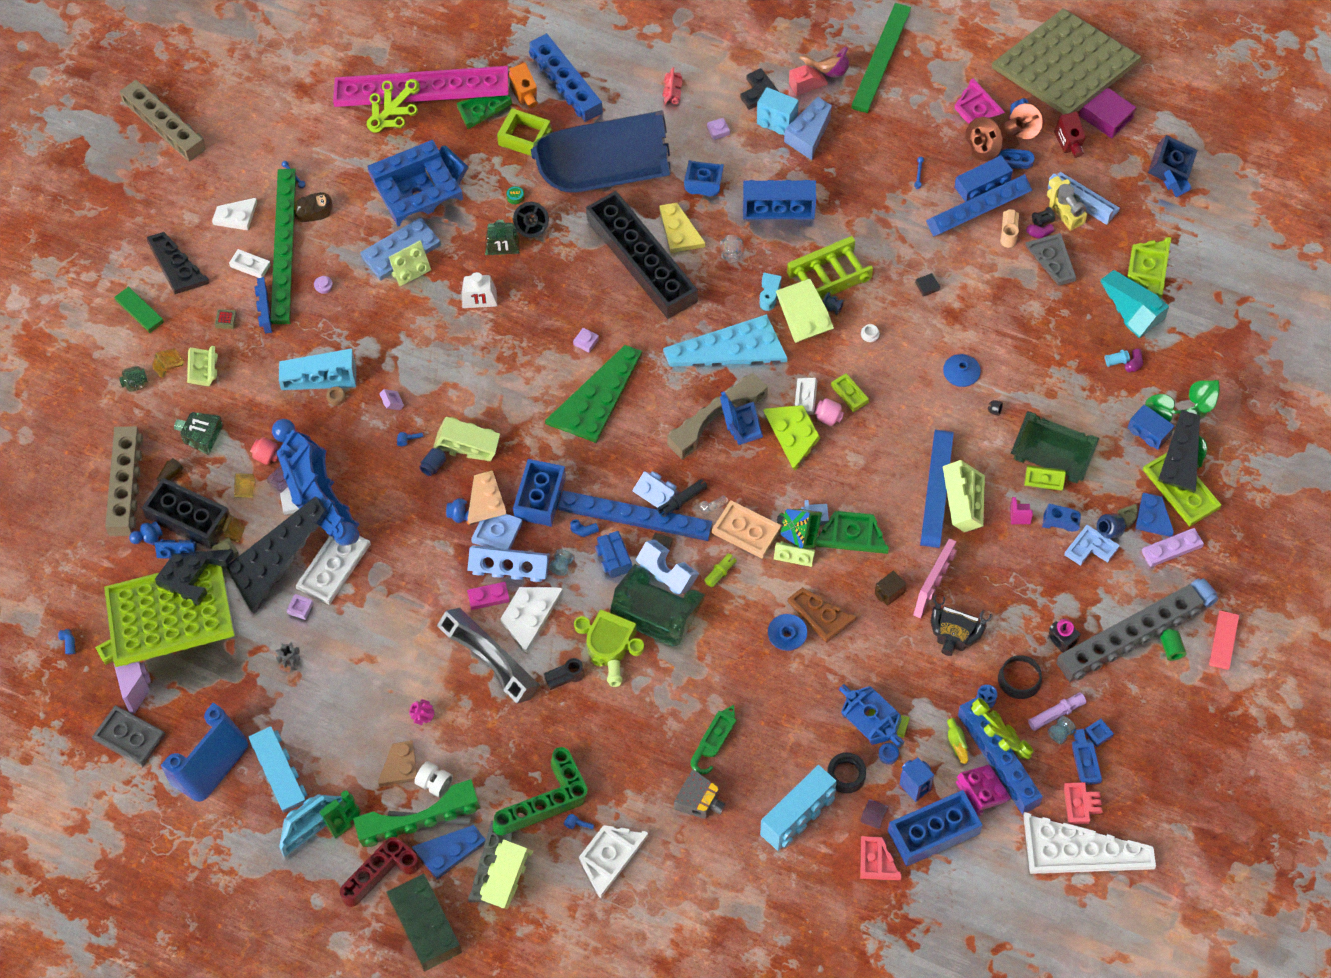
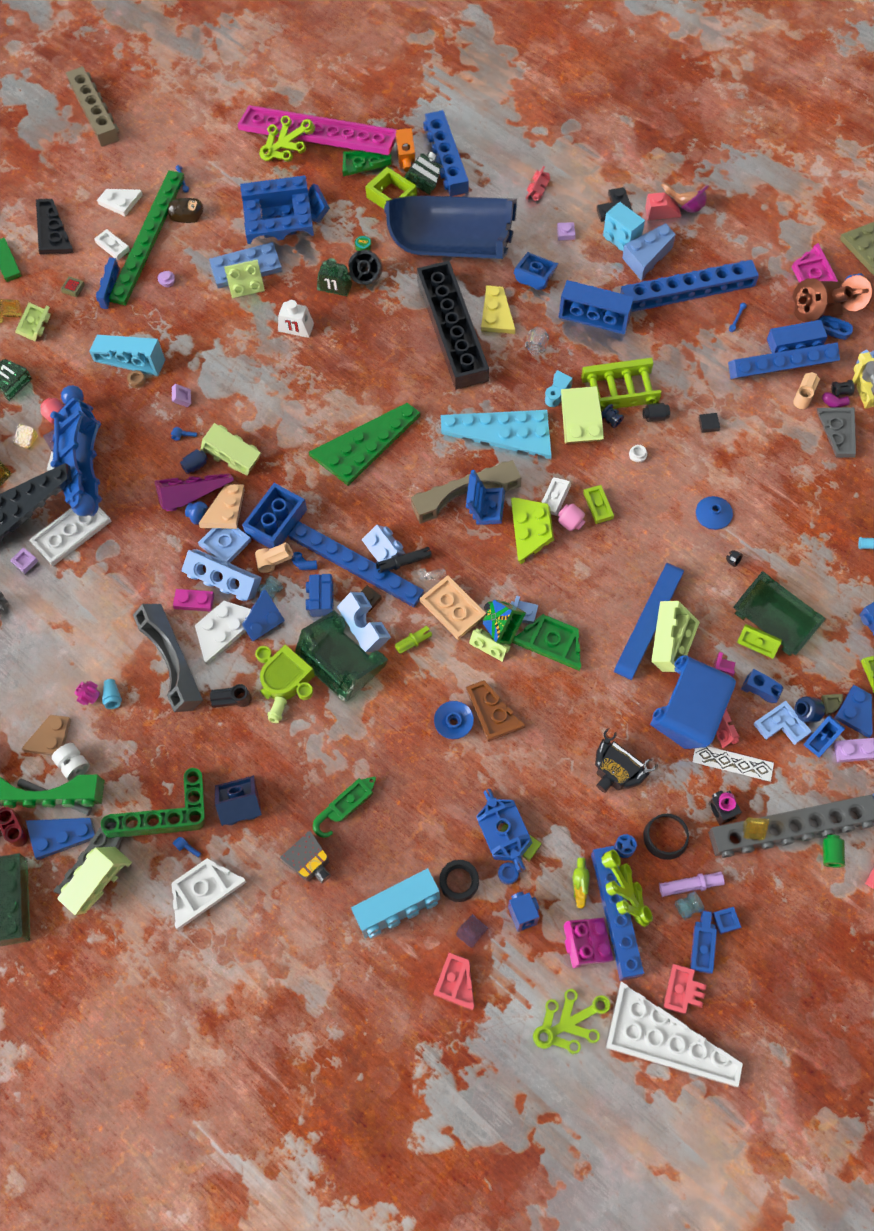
camera: 20 degrees right, 5 degrees up
lavender plate [573,328,599,353] -> none
green tile [851,3,911,113] -> none
dark brown brick [875,570,907,606] -> none
blue brick [888,790,983,867] -> none
bright pink wing [914,539,957,619] -> none
none -> medium azure cone [102,679,122,709]
none -> magenta wedge [154,474,234,511]
none -> dark blue slope [215,775,262,826]
none -> blue wing [242,589,285,641]
none -> light nougat piece [255,542,293,573]
none -> clear green torso [404,152,441,195]
none -> lime plant [533,989,610,1054]
none -> blue brick [620,260,759,312]
none -> black brick [642,403,670,422]
none -> blue windscreen [650,655,736,749]
none -> white sticker [693,746,774,782]
none -> coral hinge [716,708,740,748]
none -> clear yellow slope [743,817,769,840]
none -> blue slope [803,715,845,758]

